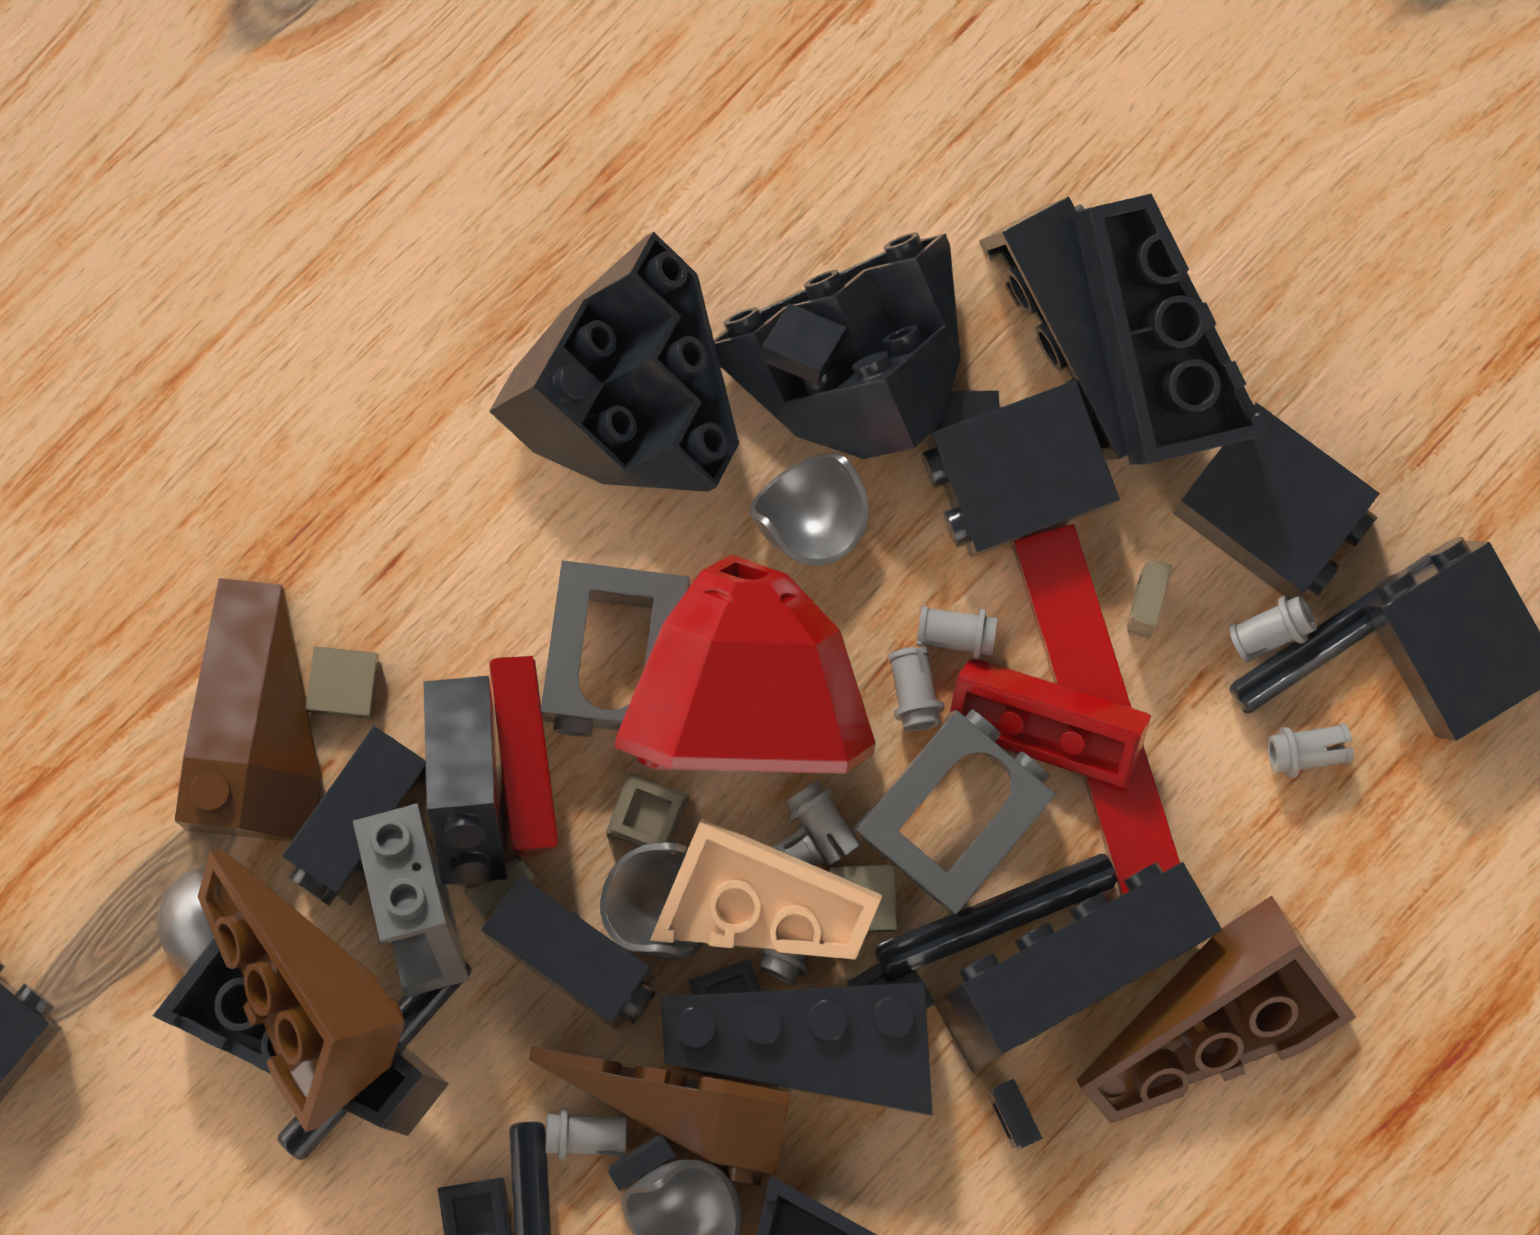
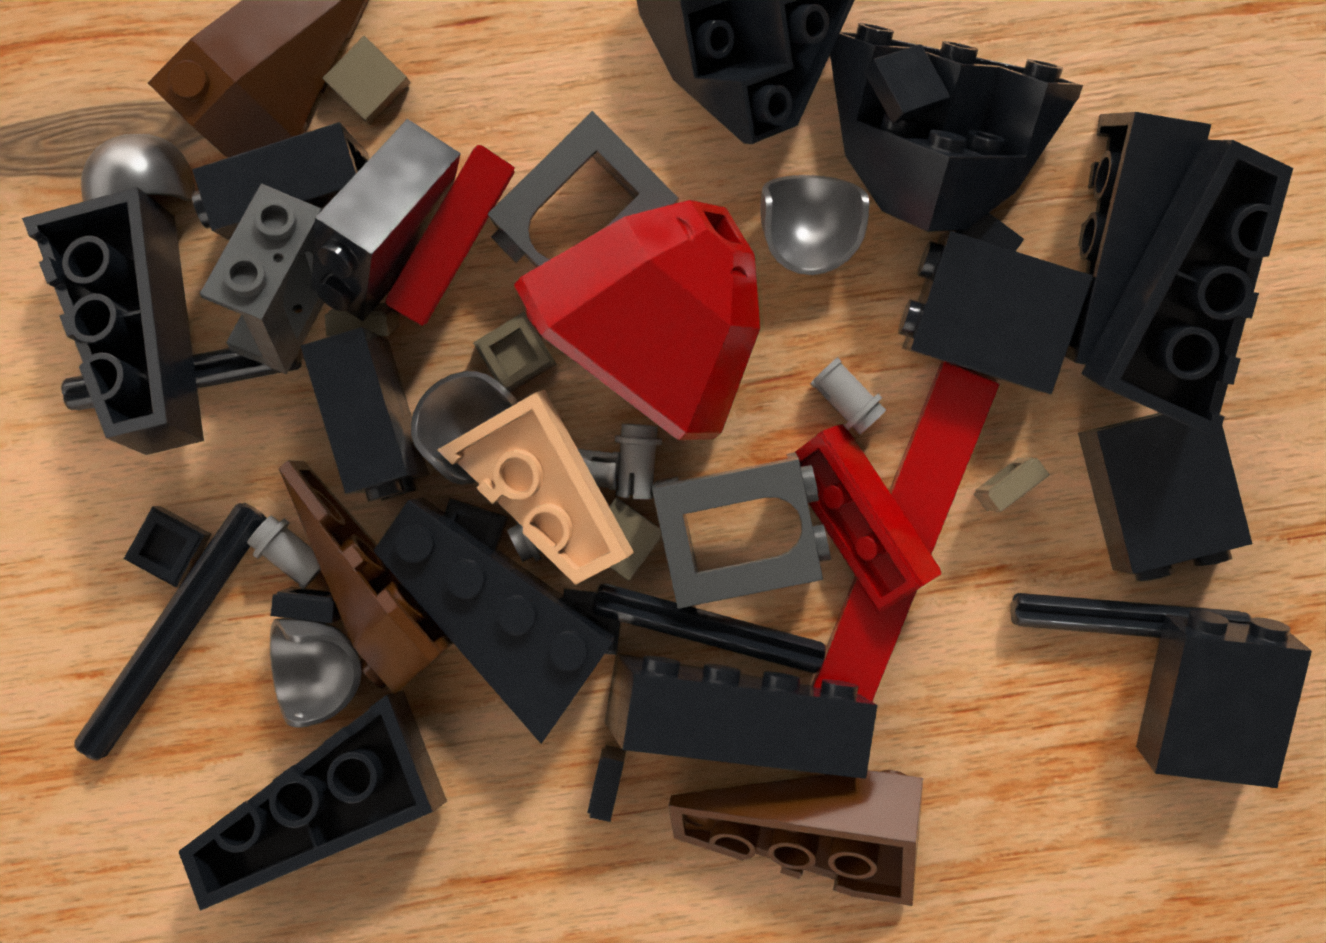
camera: 45 degrees right, 10 degrees up
reddish brown wedge [198,848,405,1132] -> none
light grey pin [888,647,945,731] -> none
light grey pin [1229,595,1317,663] -> none
light grey pin [1268,723,1354,778] -> none

